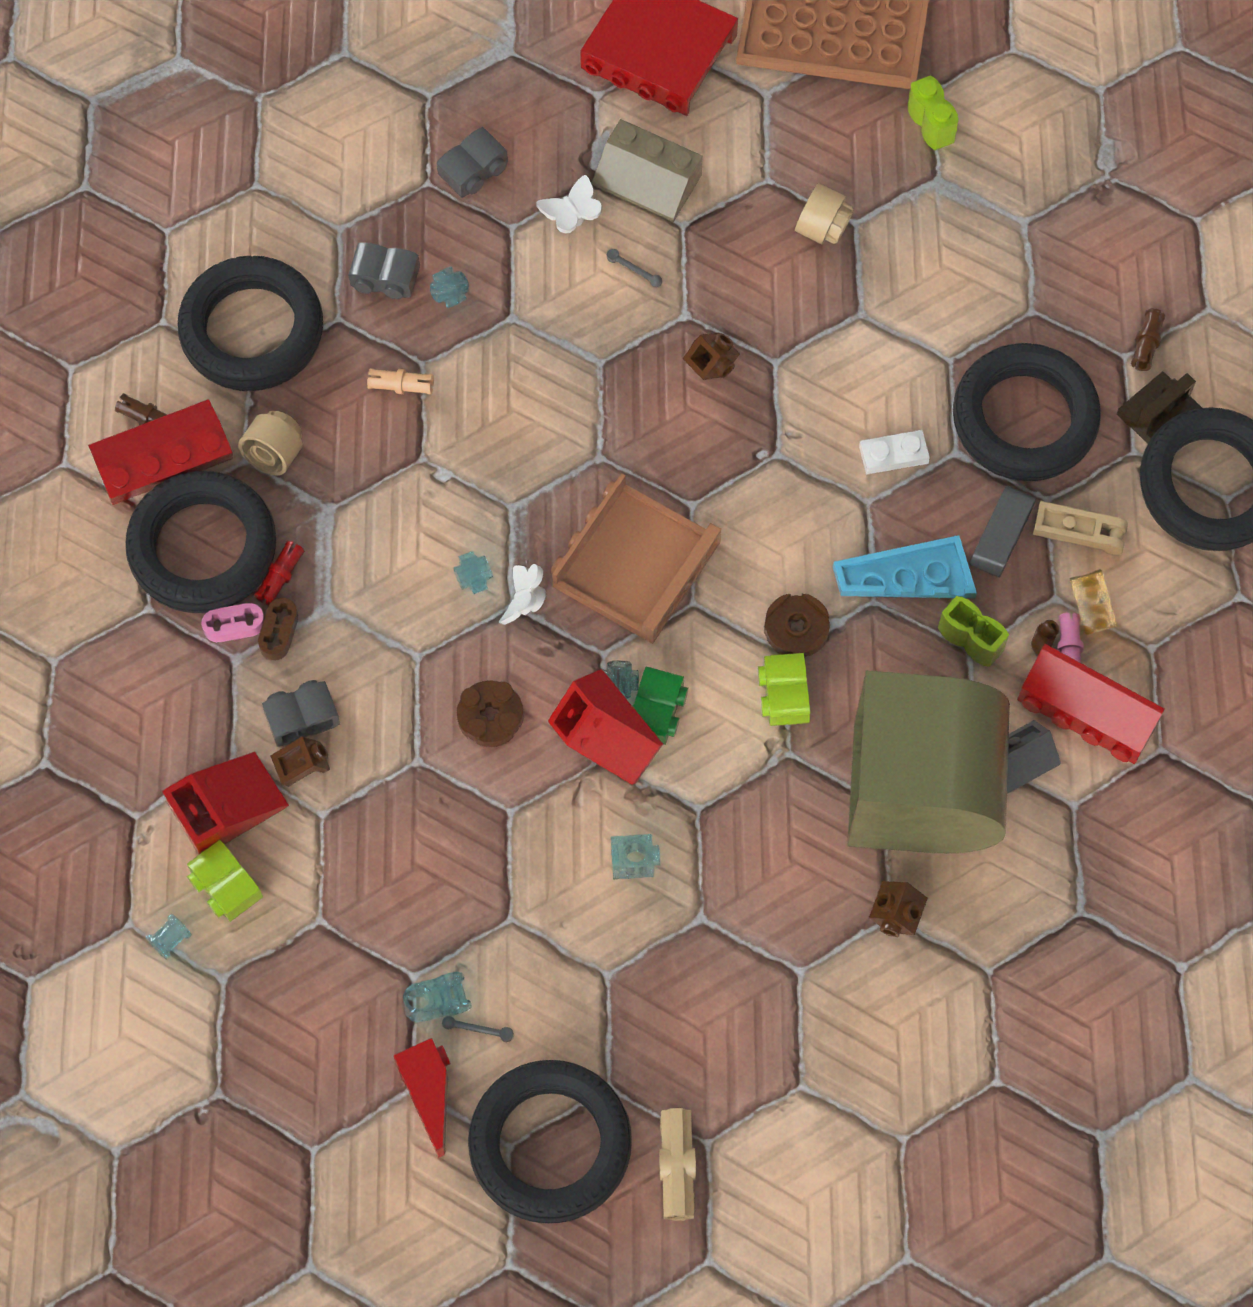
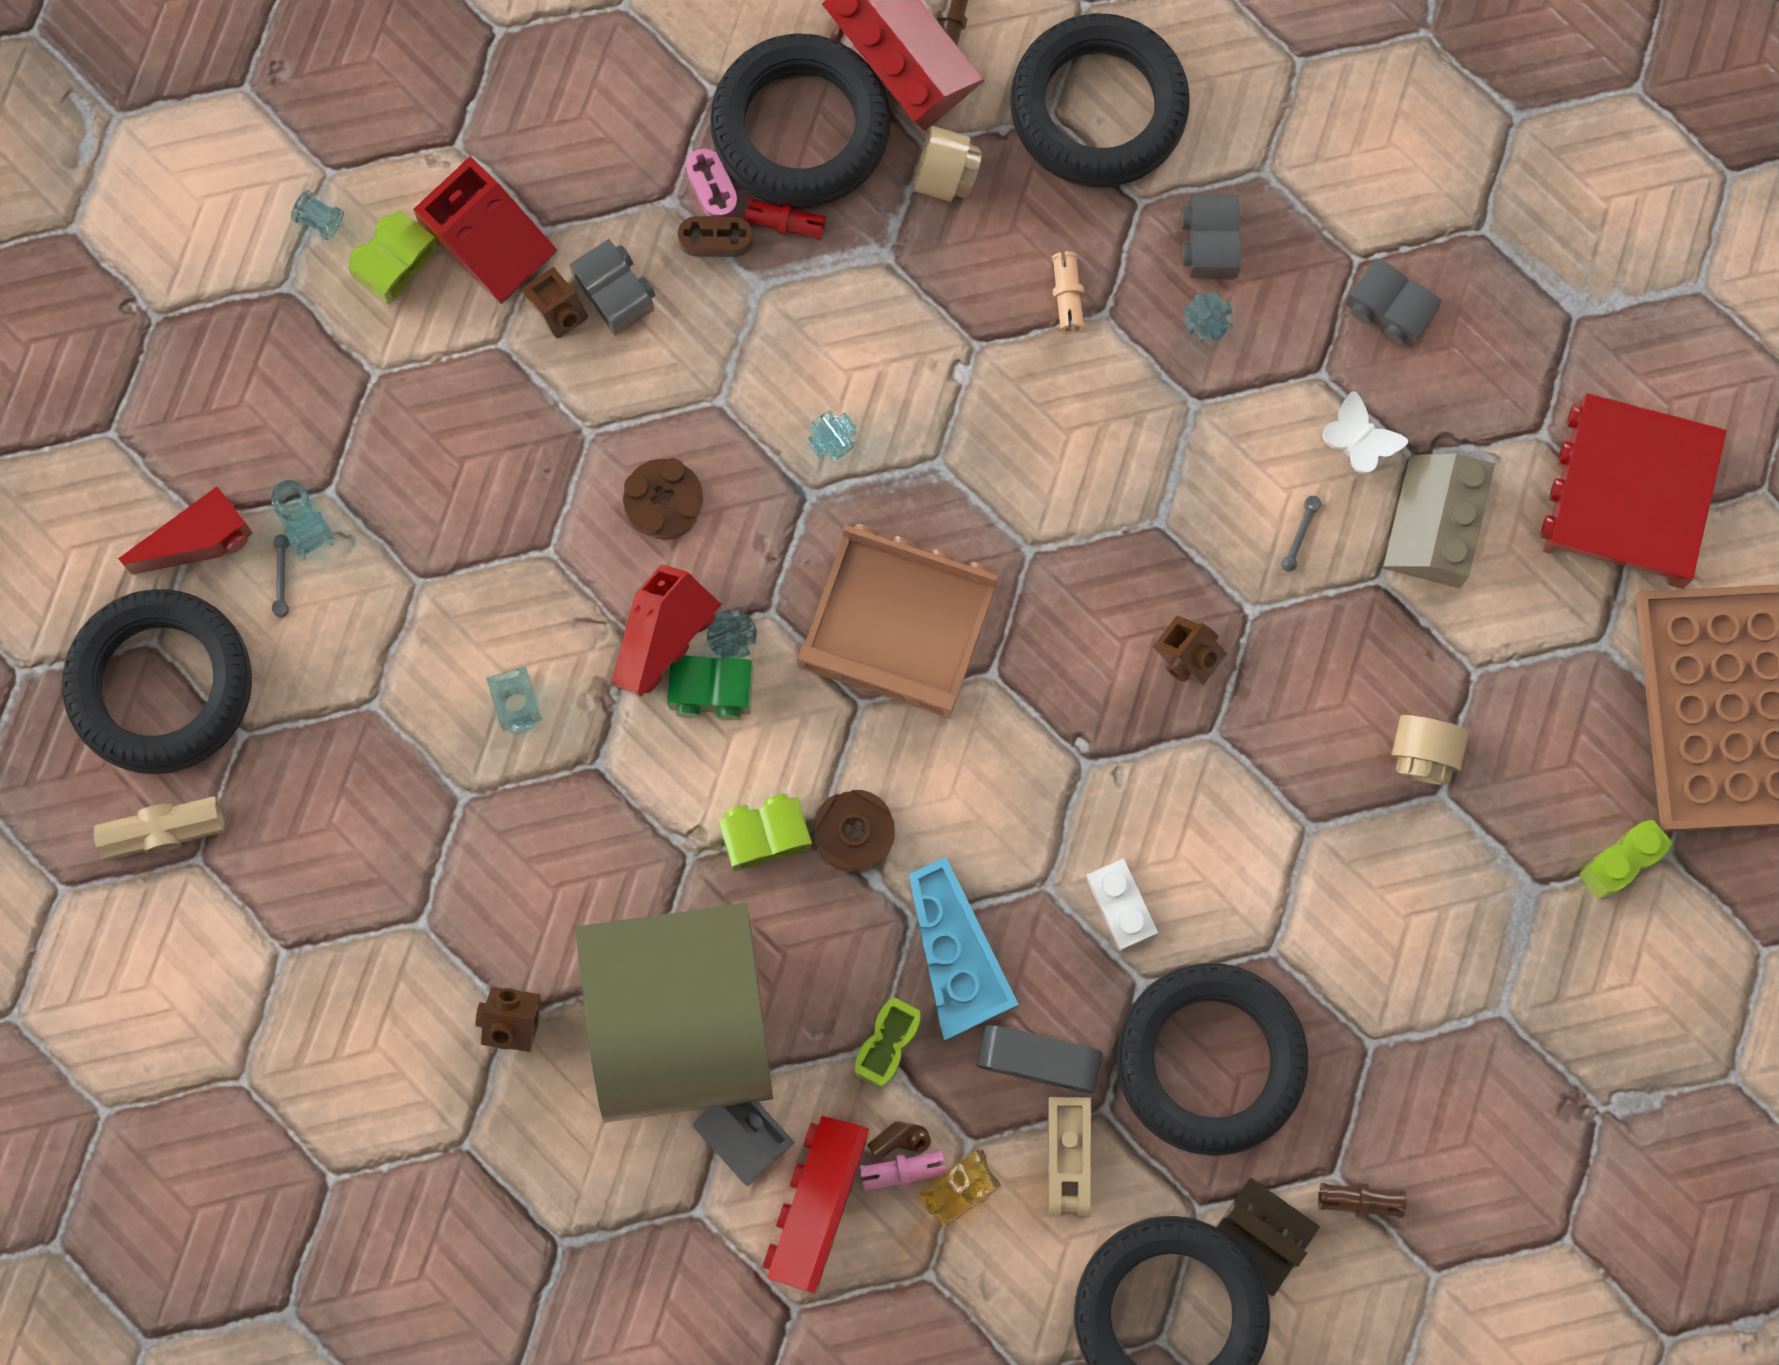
camera: 75 degrees right, 10 degrees up
white animal [499,564,546,625] -> none

